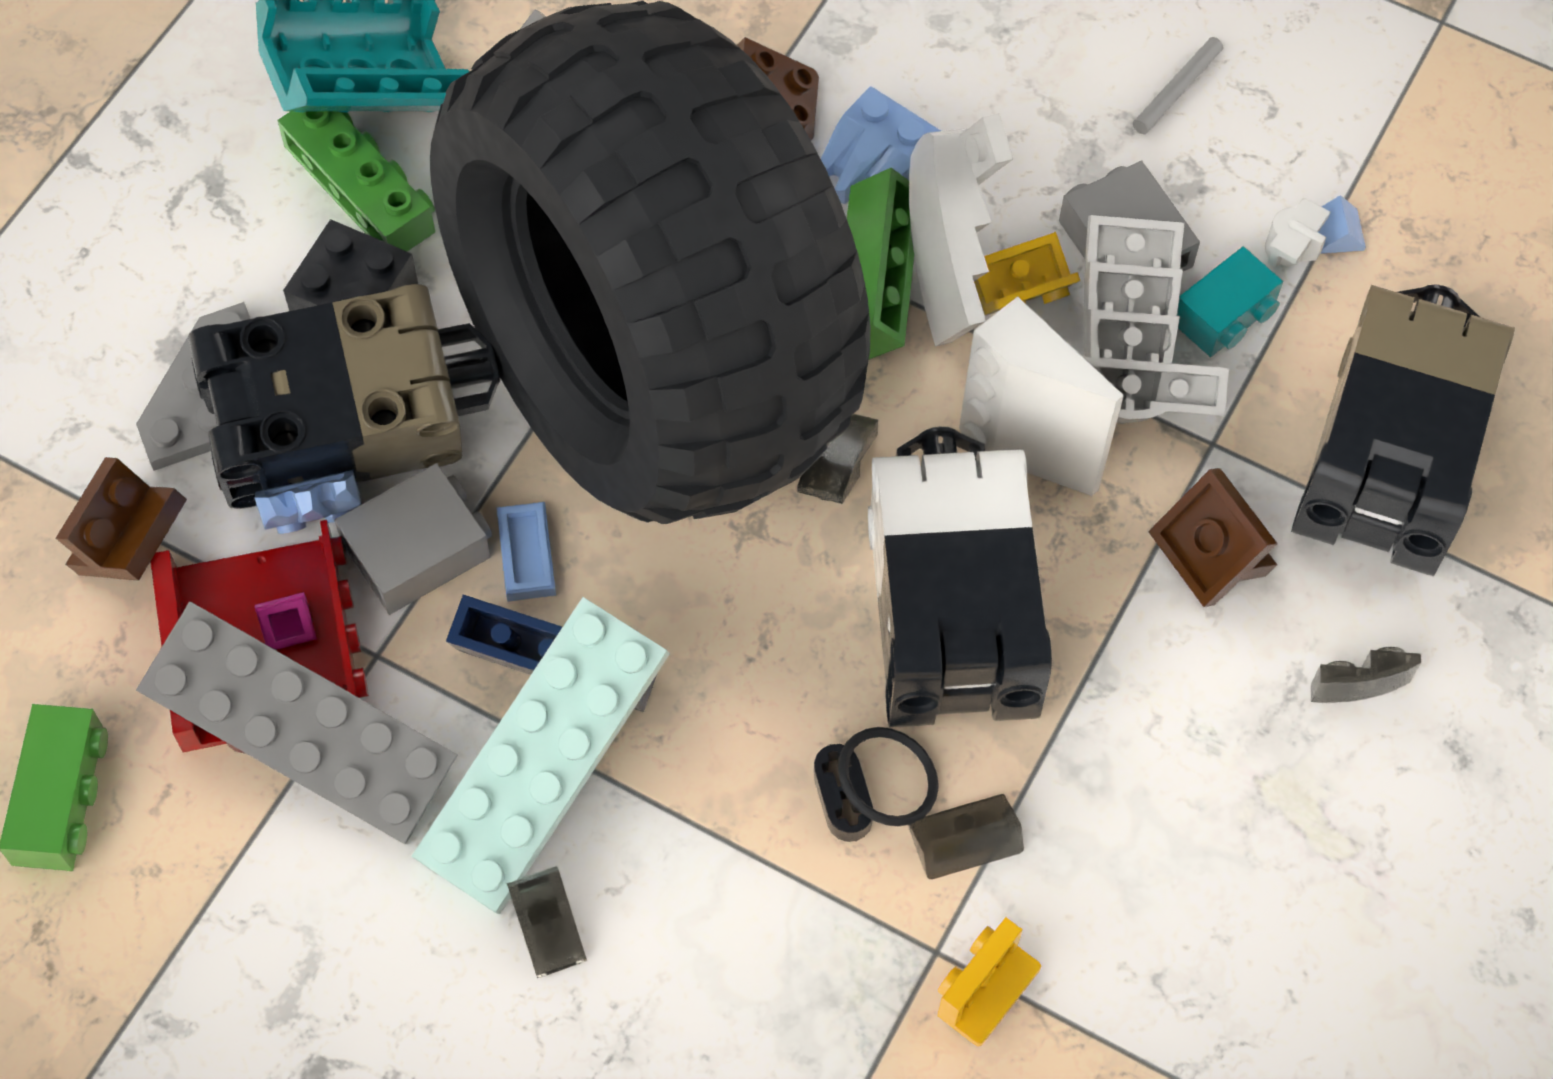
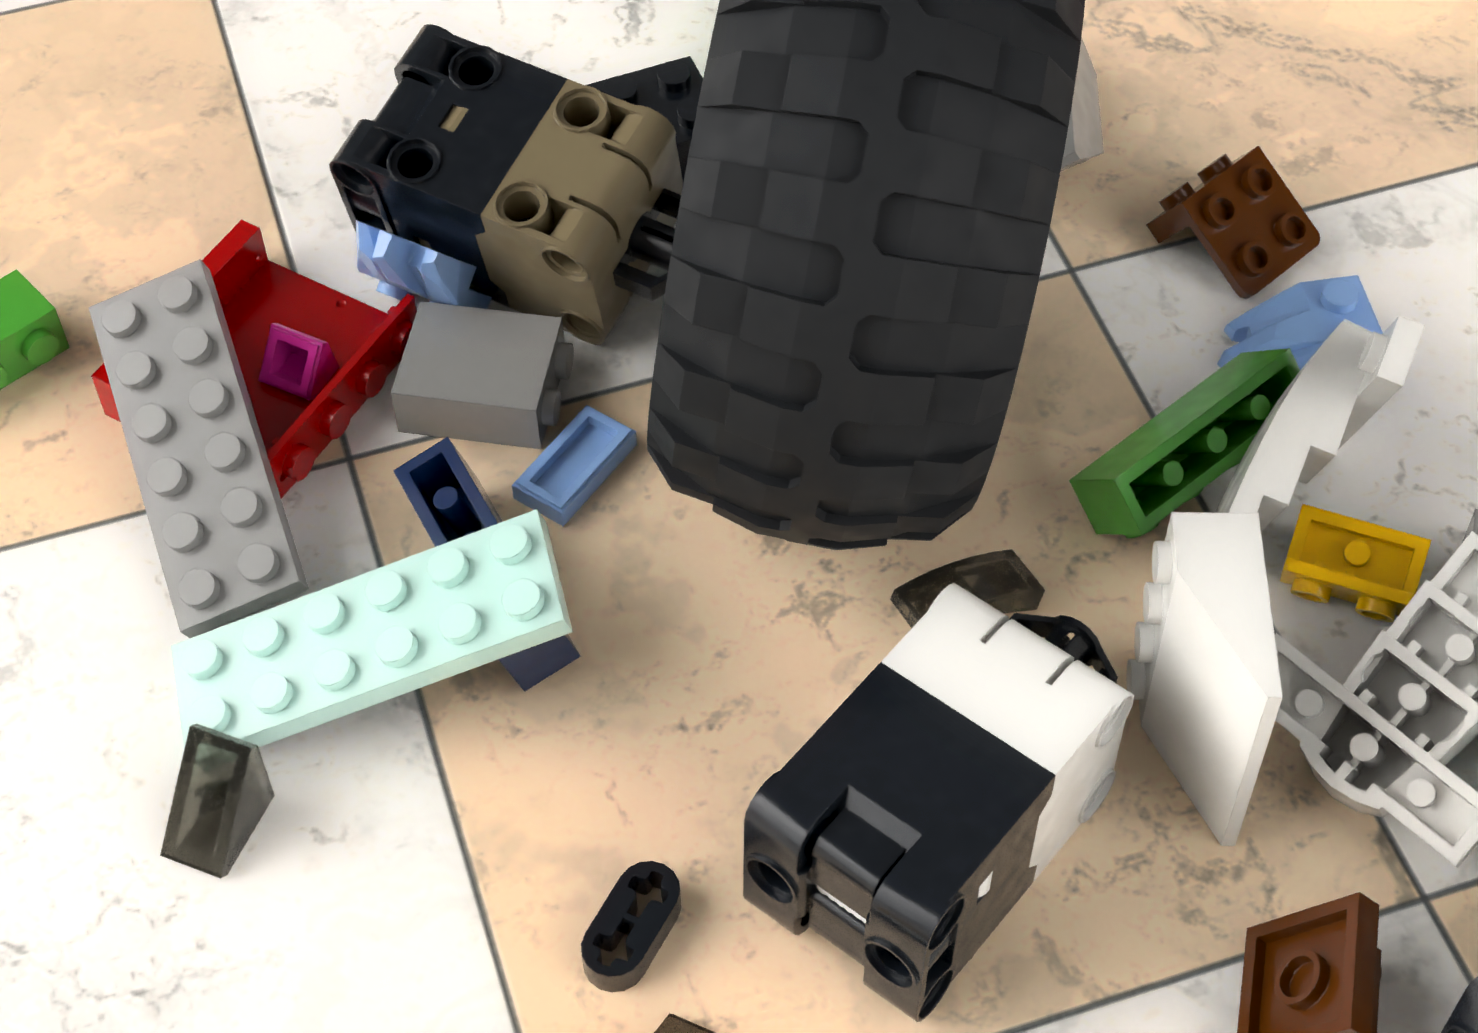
camera: 45 degrees right, 10 degrees down
reddish brown bracket [56,457,187,581] -> none
black tyre [838,727,939,827] -> none

